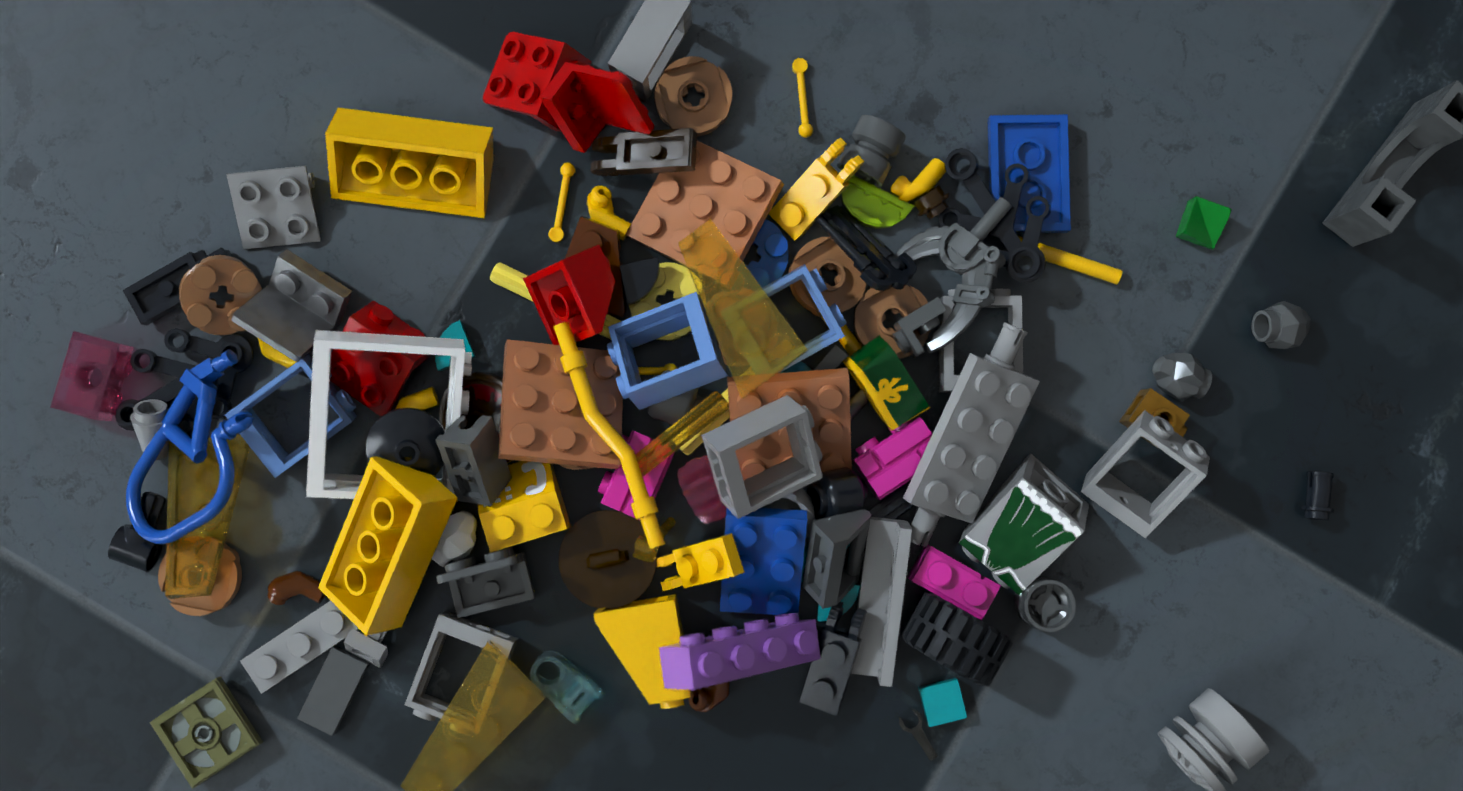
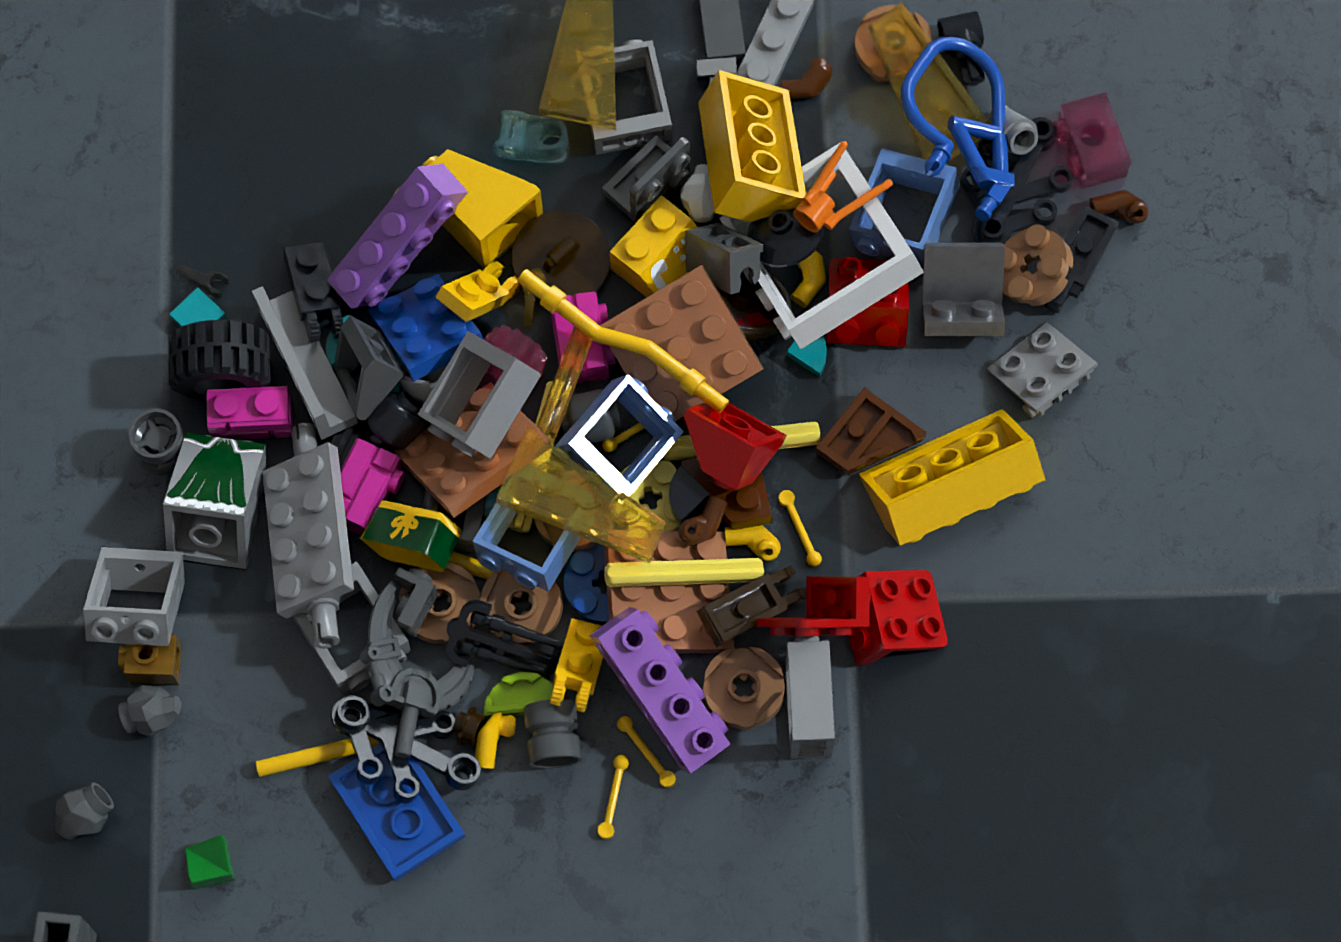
camera: 155 degrees right, 15 degrees down
none -> medium lavender brick [589,607,731,774]
none -> yellow hinge [598,755,629,839]
none -> light yellow axle [604,558,764,587]
none -> reddish brown arm [678,496,728,545]
none -> orange plant [793,141,893,233]
none -> reddish brown wing [815,387,926,476]
none -> reddish brown arm [1089,190,1149,224]

